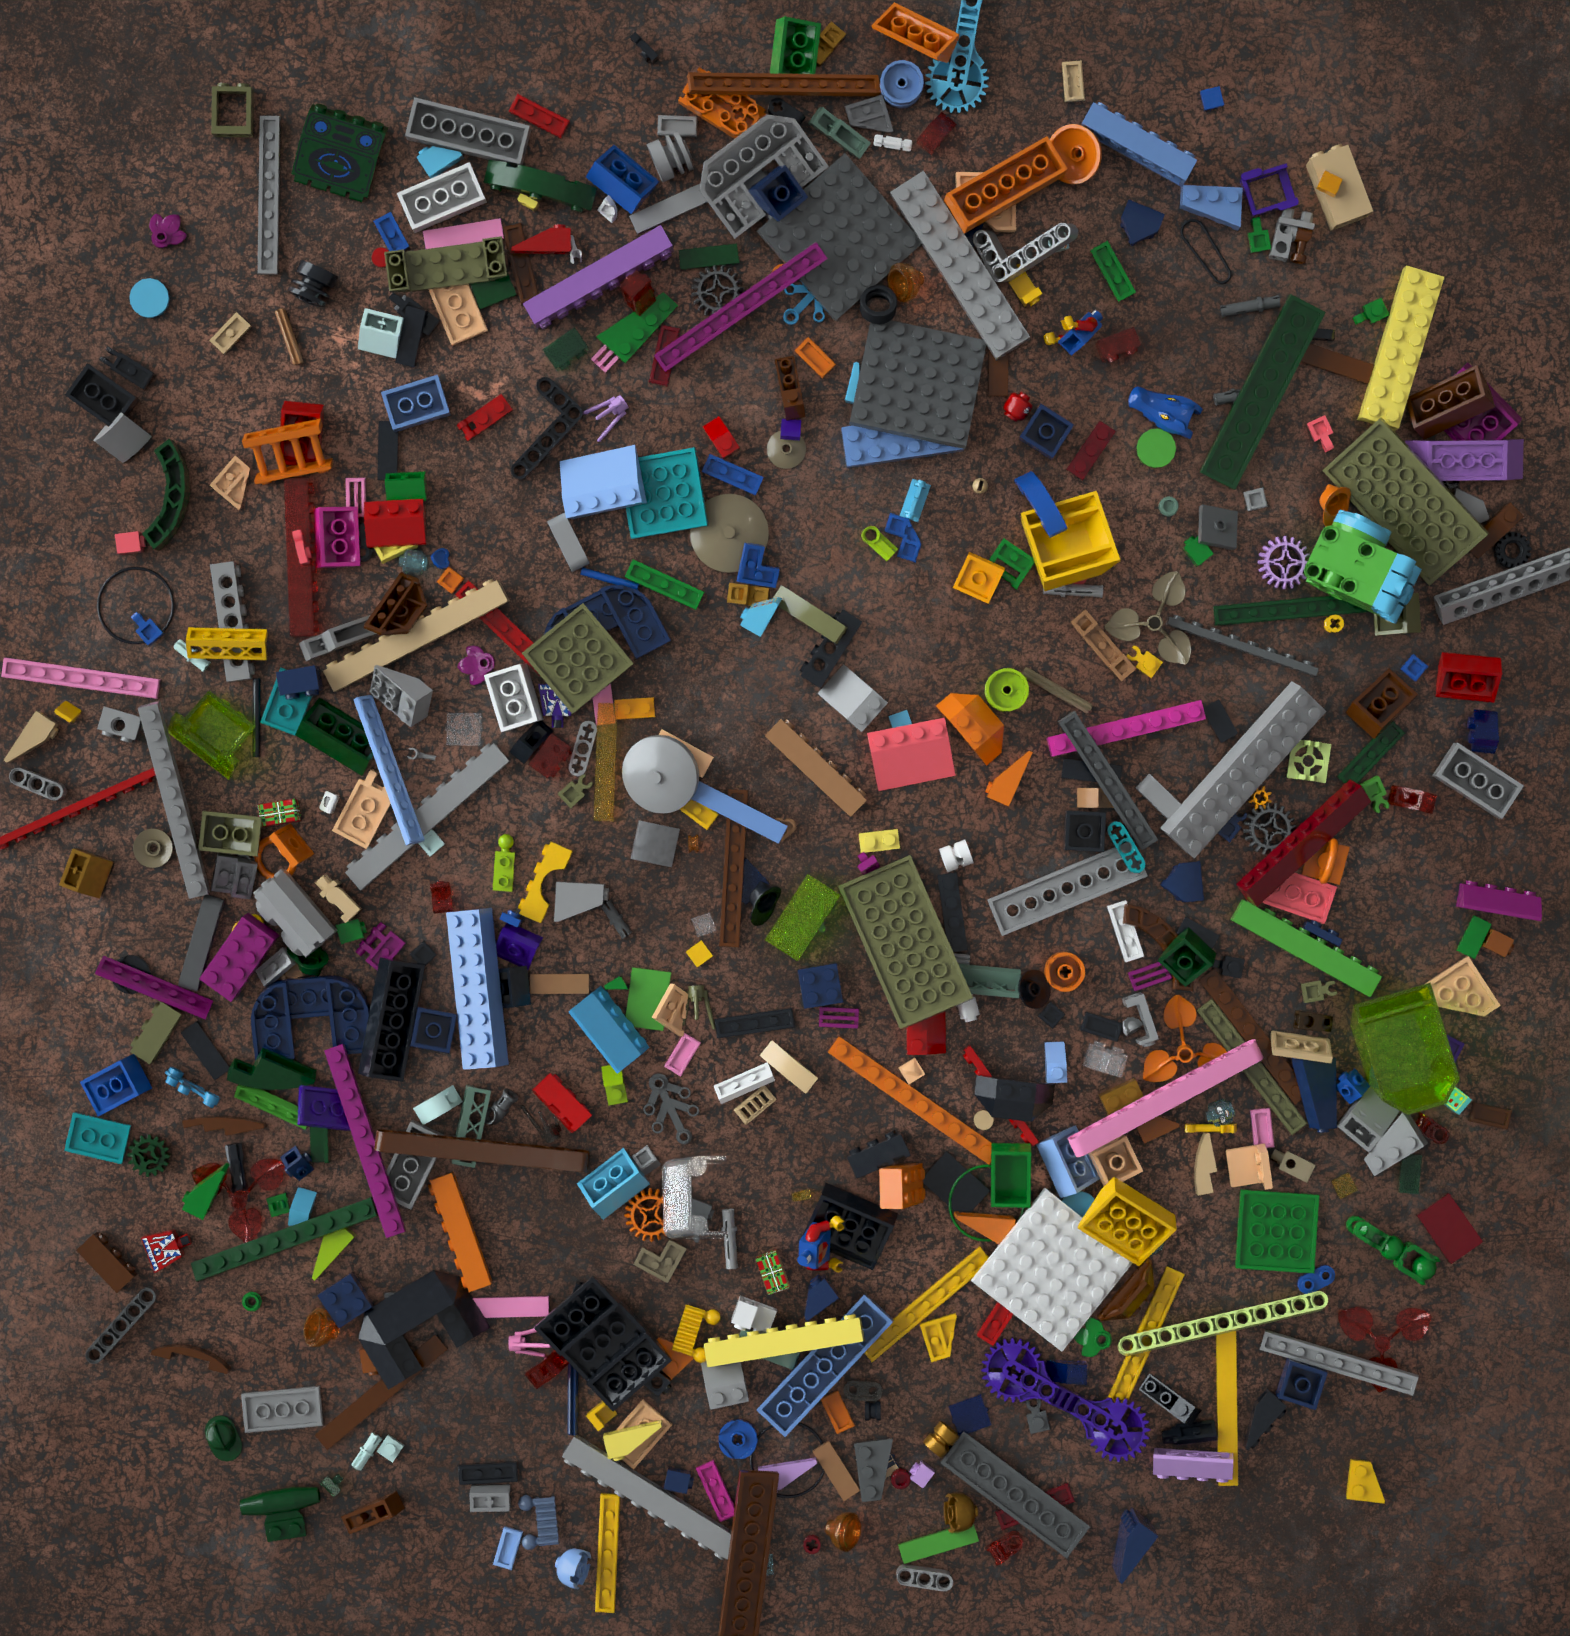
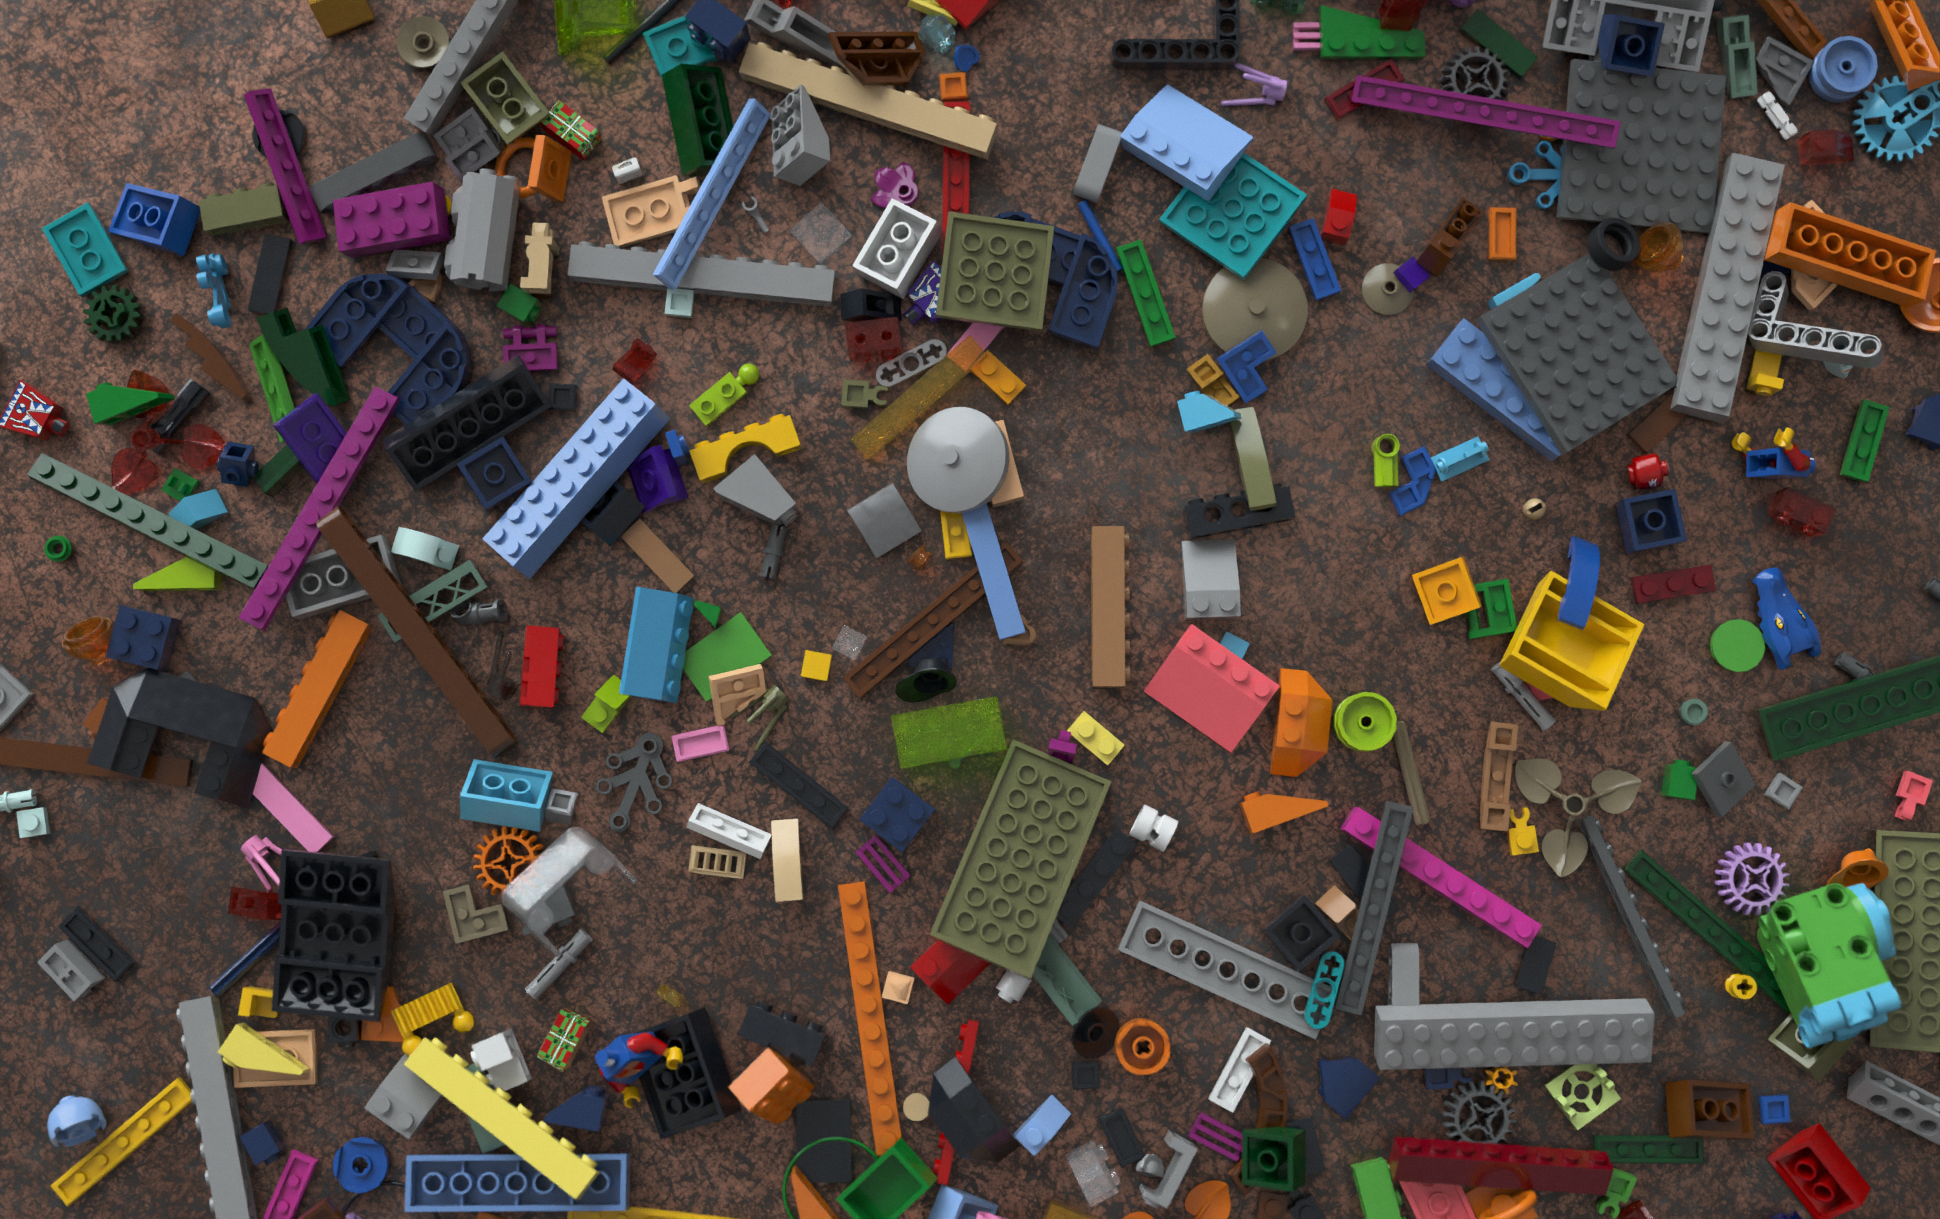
camera: 45 degrees right, 5 degrees down
dark green piece [287,946,329,976] -> none
light blue tile [493,1526,523,1570] -> none
sand blue gear [518,1495,559,1550] -> none

